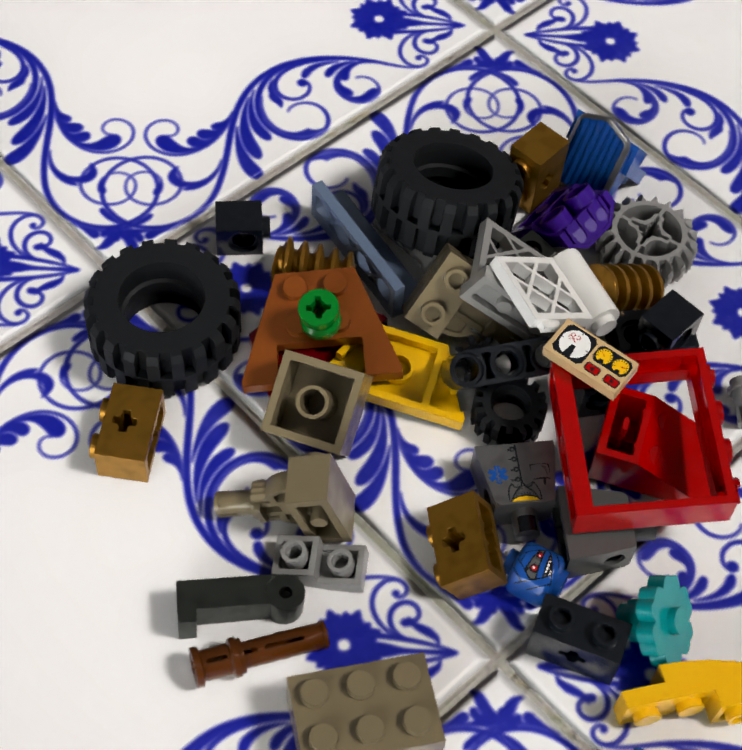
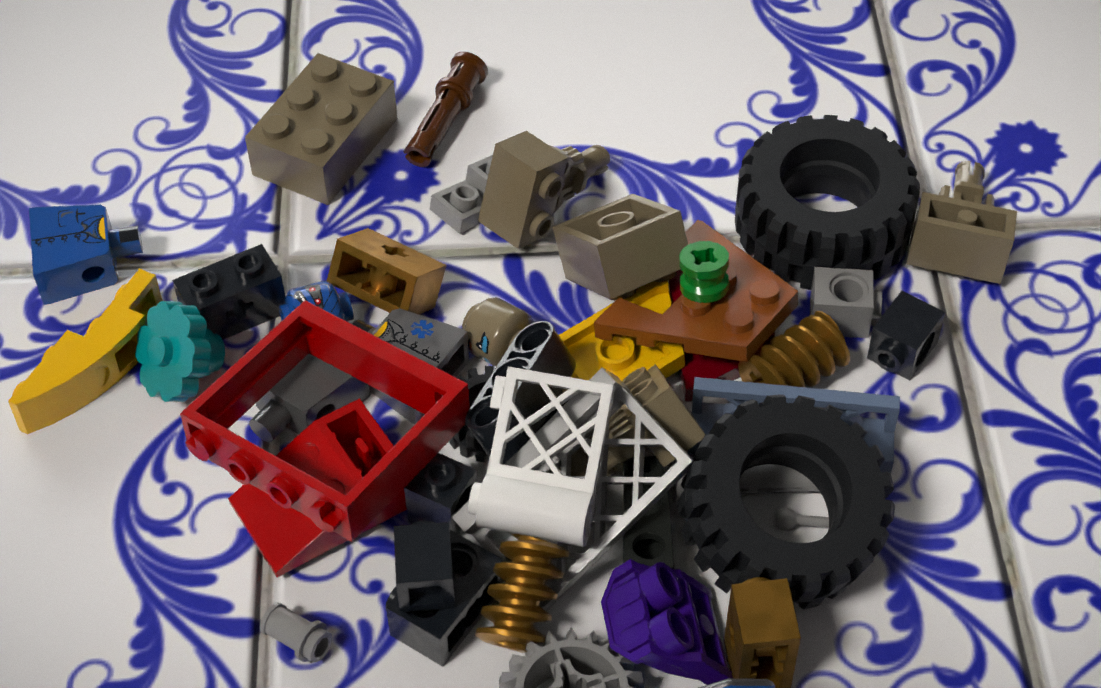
camera: 135 degrees right, 5 degrees down
pearl gold brick [89,383,166,483] -> none
pearl dark grey leg [176,574,305,639] -> none
tile [542,318,639,401] -> none
none -> dark tan head [462,297,534,367]
none -> light grey brick [810,267,882,338]
none -> dark tan brick [906,161,1017,284]

